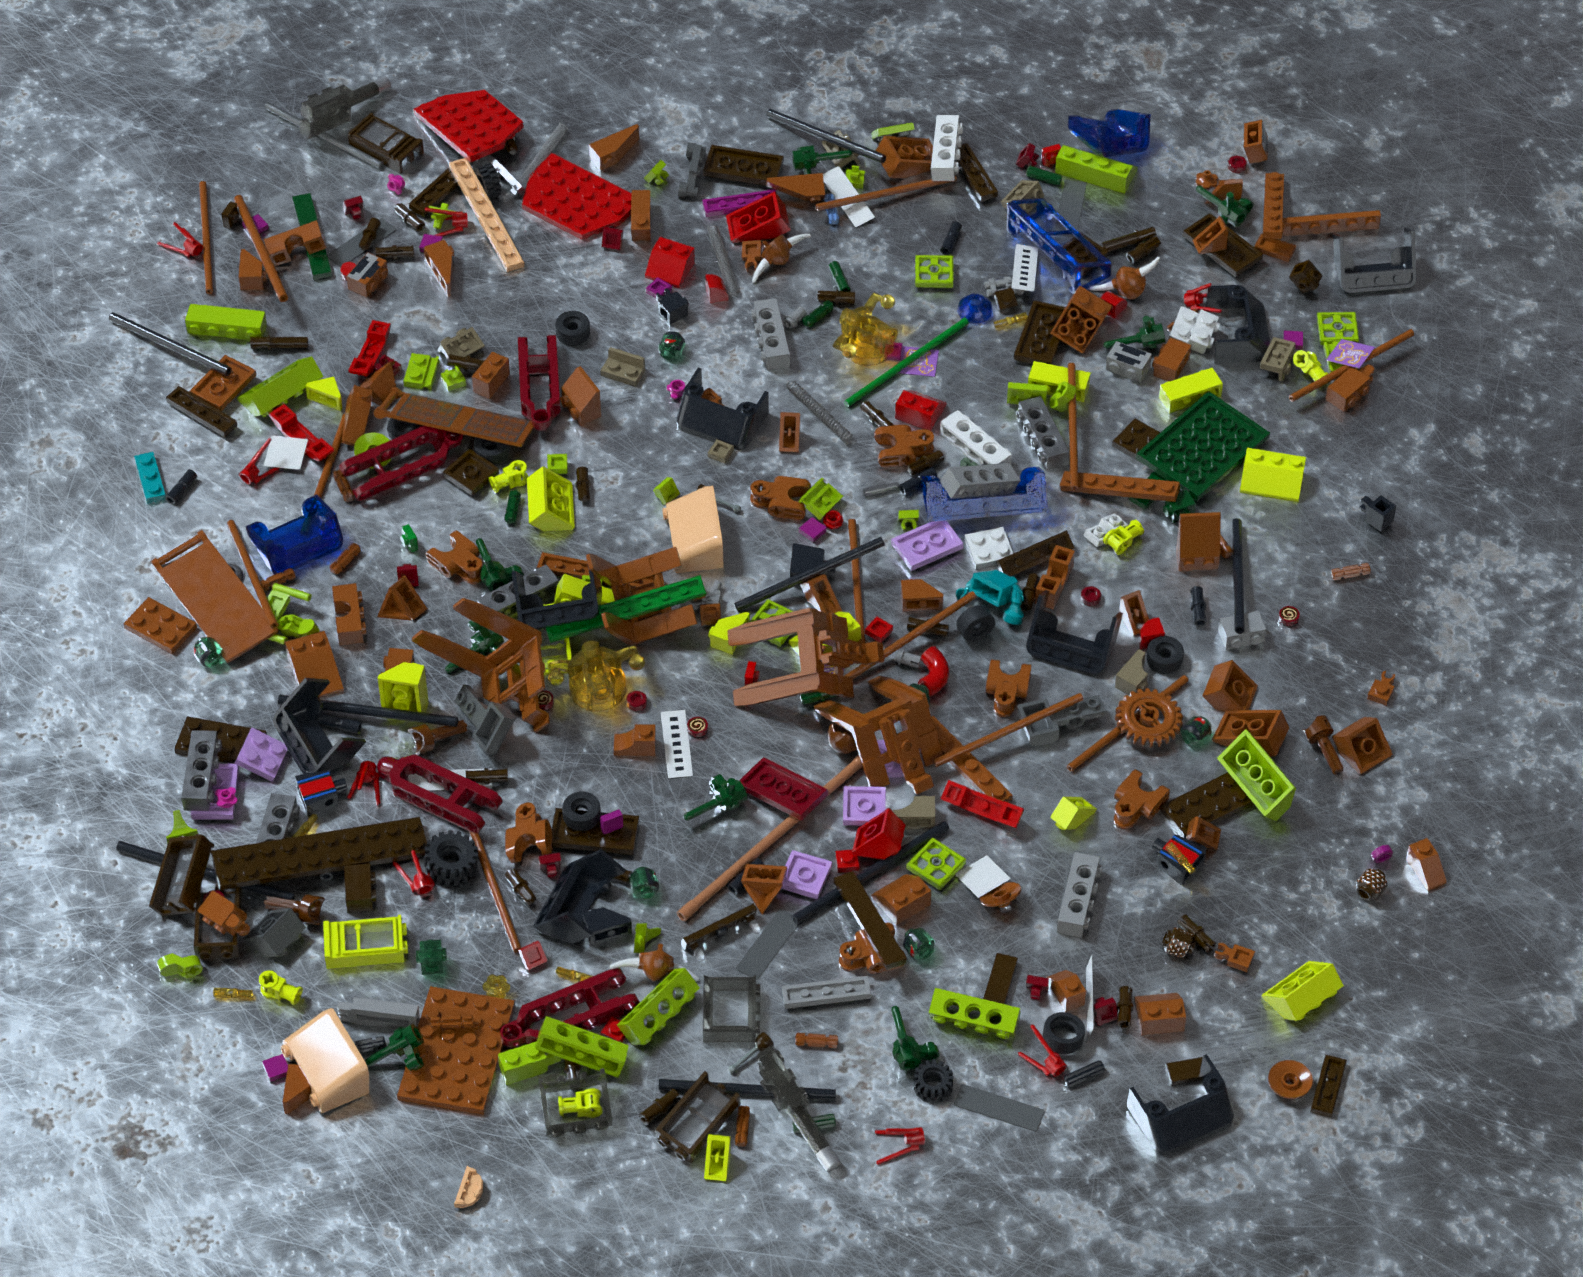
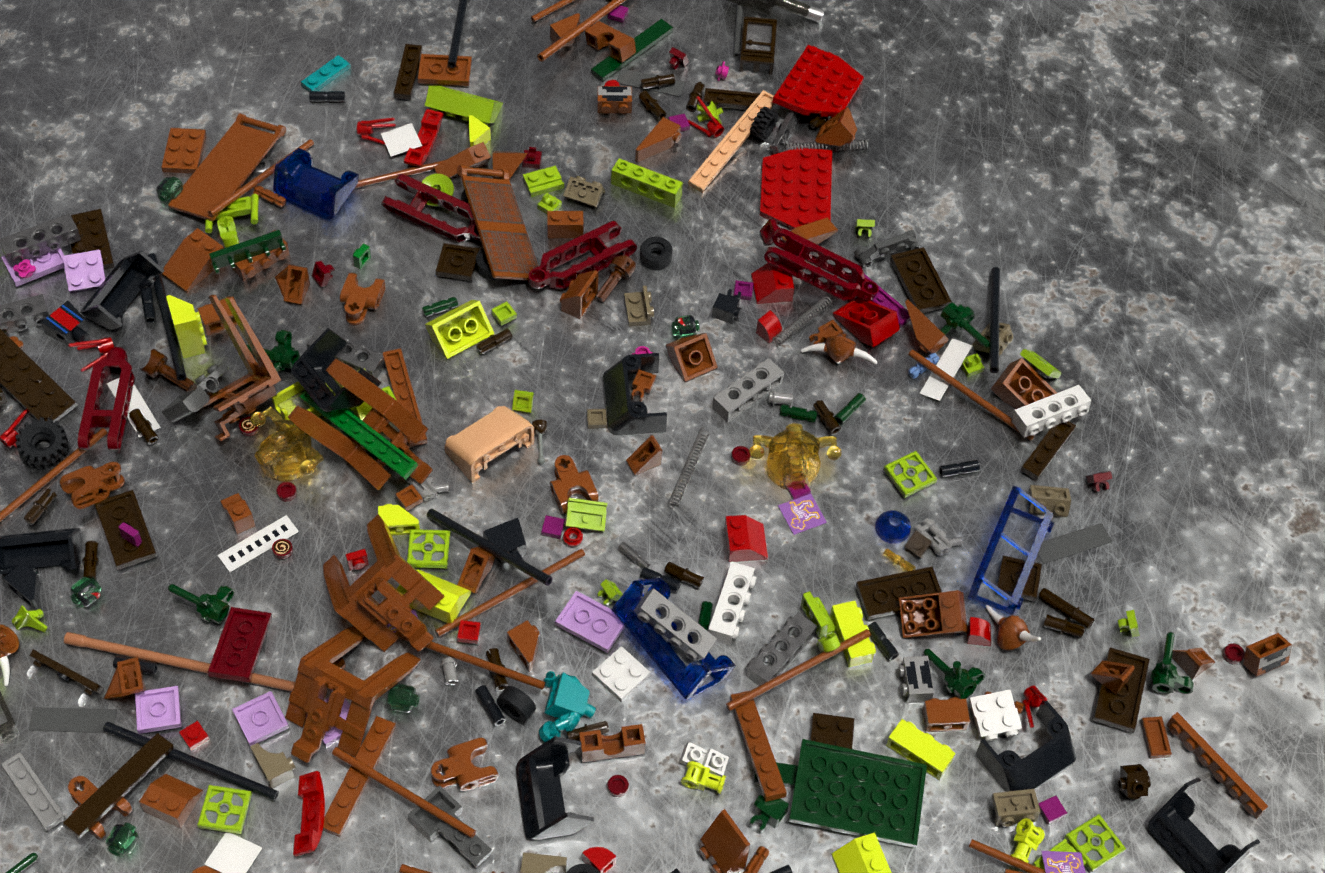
camera: 55 degrees right, 5 degrees up
lime brick [185,304,267,340] -> none
dark brown axle [250,335,308,350] -> none
clear yellow pin [292,814,318,837] -> none
dark orange axle [329,543,361,575] -> none
reddish brown axle [333,469,355,503] -> none
red slope [348,320,391,376] -> none
dark brown pin [447,354,485,371] -> none
dark green piece [476,538,524,592] -> none
neon yellow connector [489,460,529,493] -> none
dark red tile [538,853,561,878] -> none
black tyre [562,791,601,831] -> none
dark orange slope [589,124,639,171] -> none
green piece [844,317,969,407] -> none
red slope [852,808,906,859] -> none
dark brown pin [860,401,894,427] -> none
dark orange piece [874,425,934,468] -> none
red cylinder [918,646,949,697] -> none
dark brown plate [995,530,1075,577] -> none
white sticker [1011,244,1038,292] -> none
dark green axle [1026,166,1062,186] -> none
red plate [1041,144,1061,166] -> none
lime slope [1055,145,1138,194] -> none
clear blue windscreen [1068,109,1151,157] -> none
dark orange slope [1119,590,1149,635] -> none
dark orange plant [1195,170,1218,189] -> none
dark orange plate [1263,172,1284,239] -> none
none -> dark green hinge [209,230,286,274]
none -> black piece [475,685,506,726]
none -> reddish brown piece [595,255,636,303]
none -> lime brick [611,158,683,208]
none -> dark orange slope [665,333,718,382]
none -> dark red tile [731,446,751,466]
none -> dark red piece [764,228,879,301]
none -> dark orange slope [815,107,857,146]
none -> black piece [868,622,899,661]
none -> lime tile [1118,610,1140,638]

